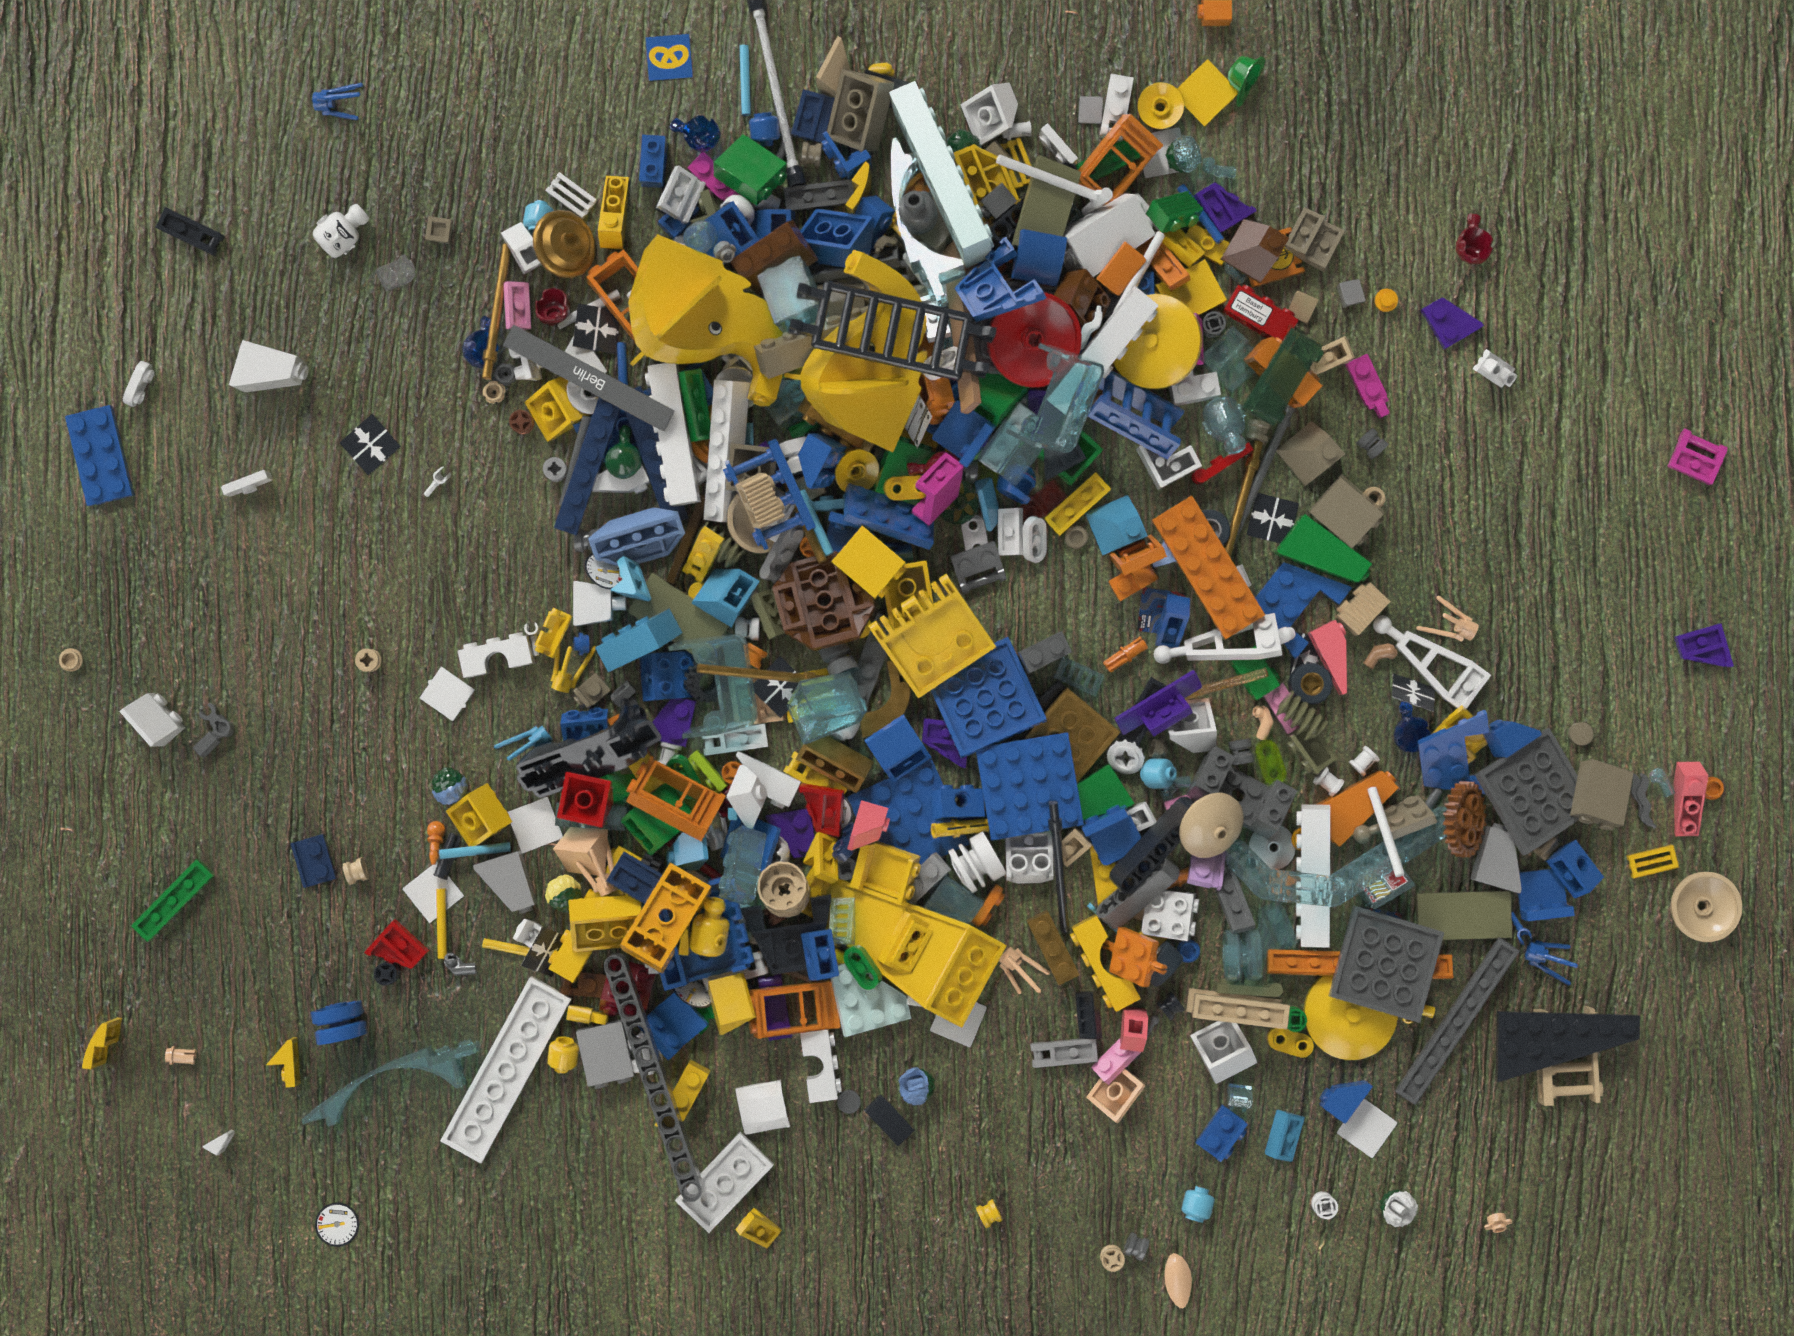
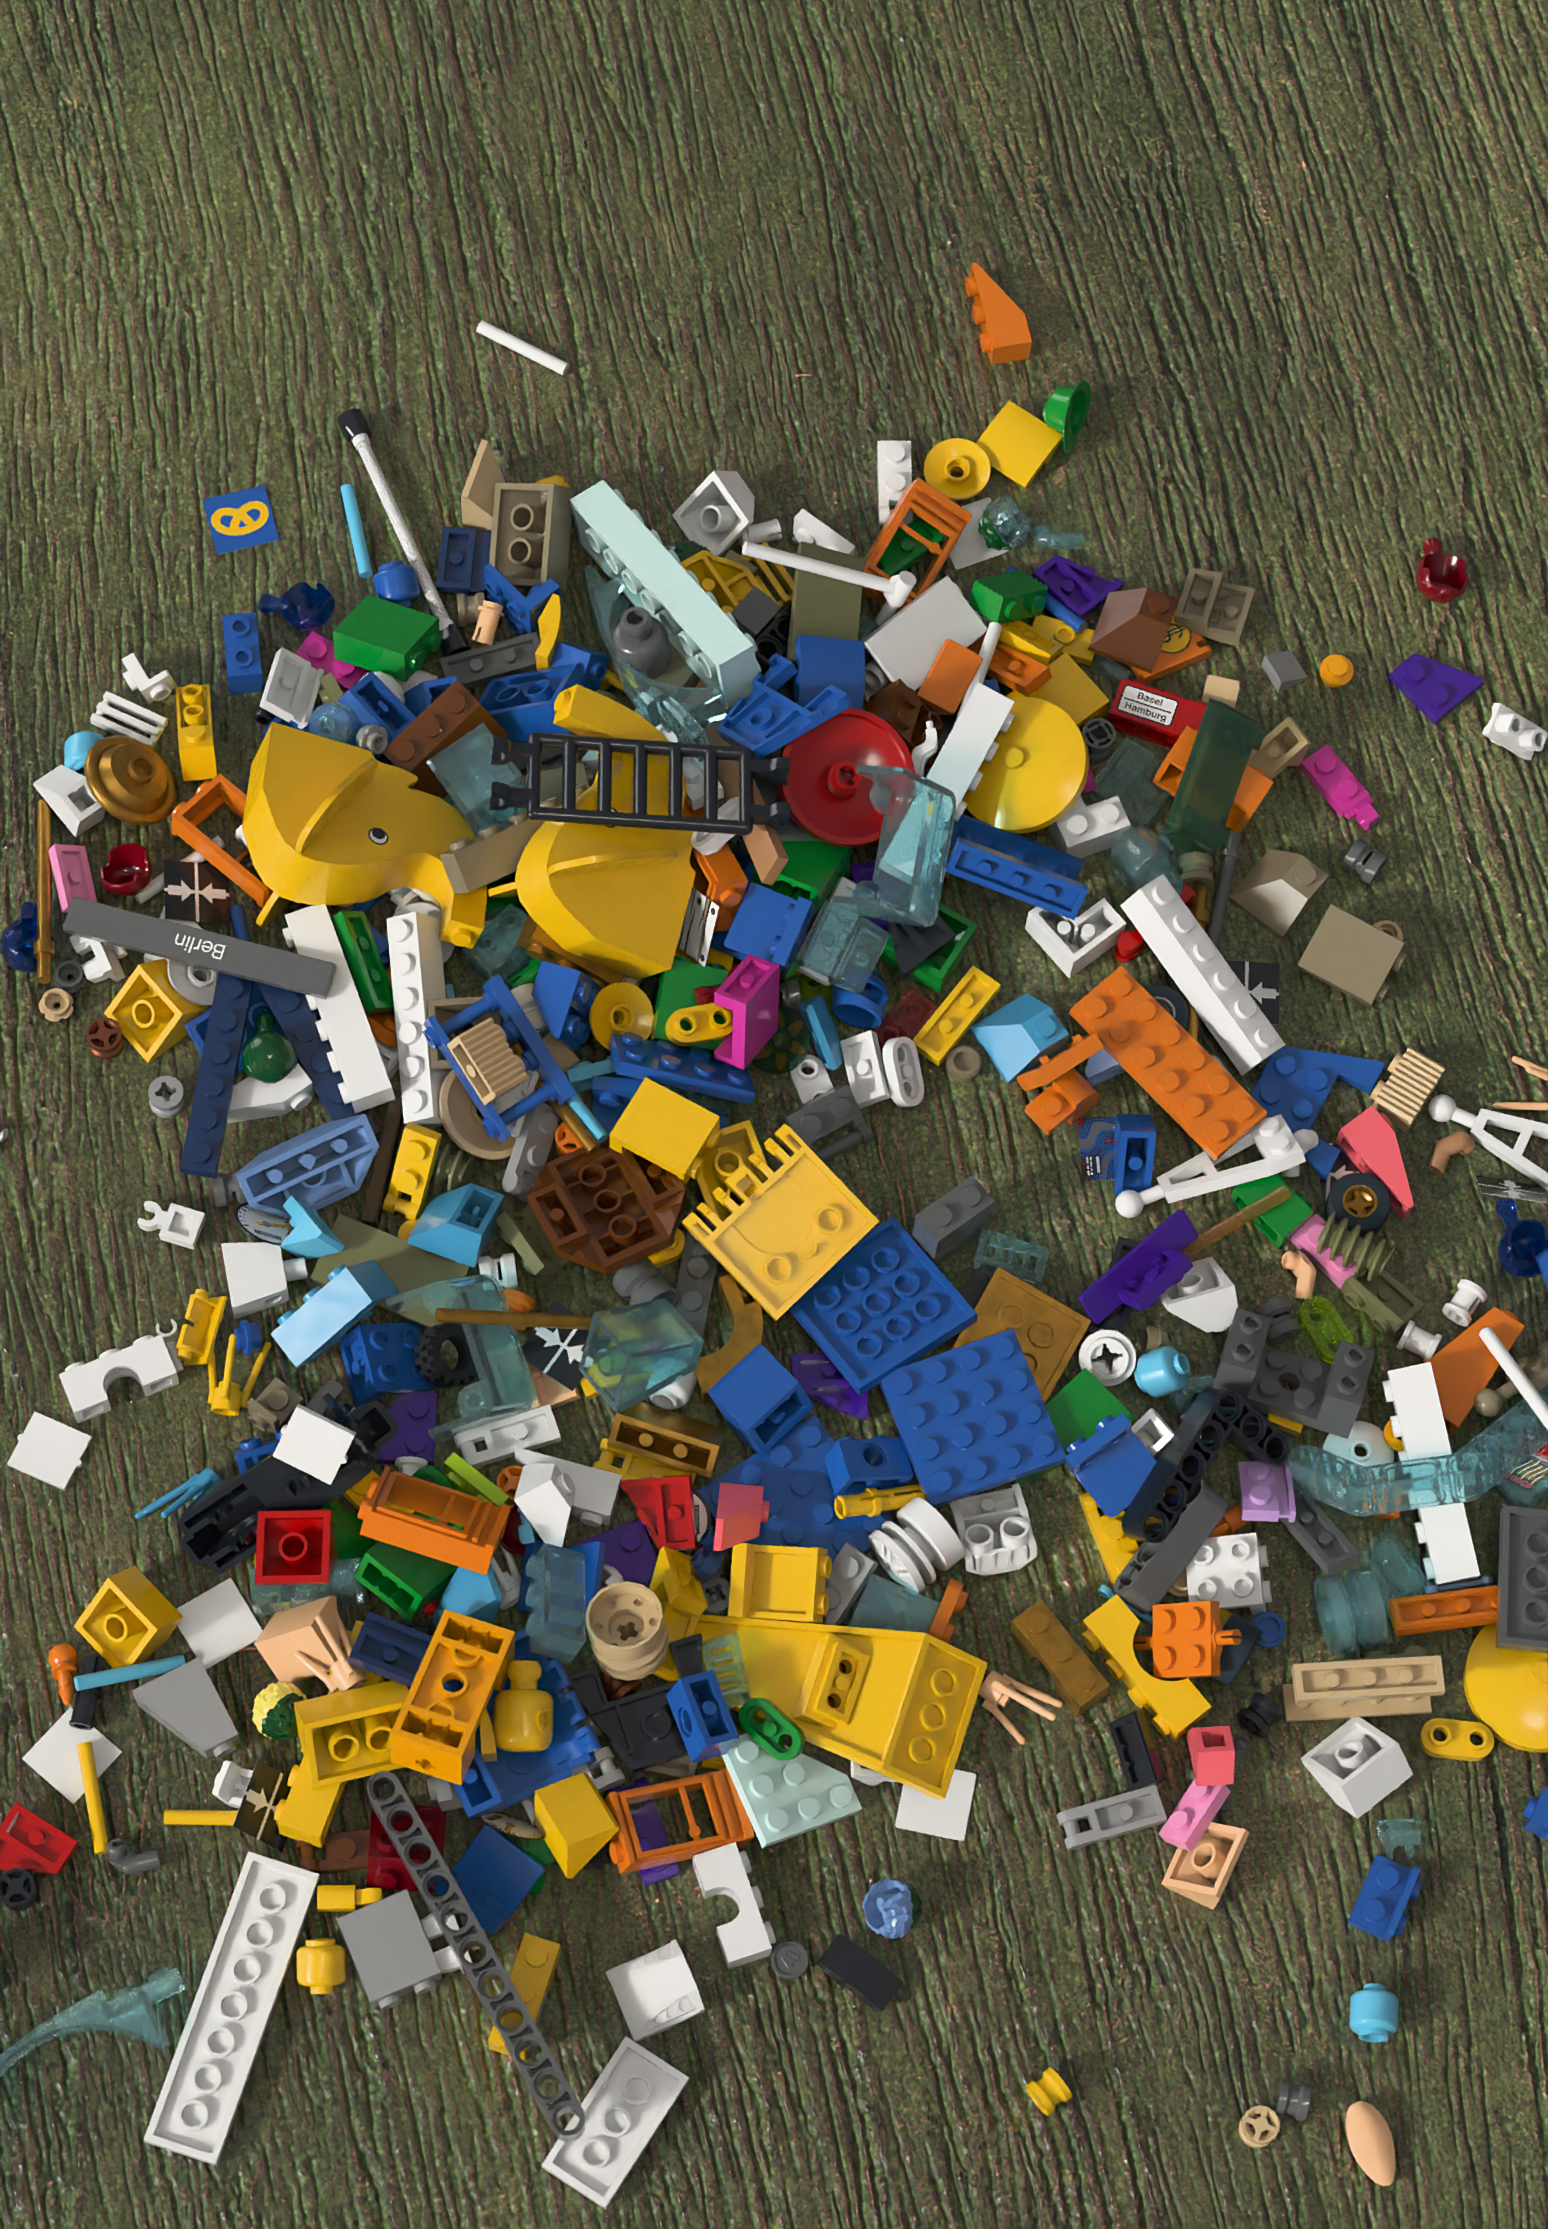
camera: 15 degrees left, 20 degrees down
piece [431,767,468,805] -> none
dark grey bar [559,416,591,505] -> none
yellow slope [735,1208,782,1249] -> none
black bar [1048,801,1070,933] -> none
tan slope [1061,826,1092,867] -> none
light grey slope [1078,96,1103,124] -> none
orange axle [1103,636,1148,672] -> none
tan dish [1179,793,1244,858] -> none
dark azure slope [1265,1110,1305,1162] -> none
green slope [1274,514,1372,584] -> none
green wheel [1287,1006,1307,1032] -> none
none -> white bracket [121,653,177,704]
none -> white plate [137,1201,206,1250]
none -> white piece [273,1404,356,1485]
none -> light nougat pin [471,600,504,646]
none -> white brick [1120,874,1286,1076]
none -> sand blue hinge [1424,1575,1494,1594]

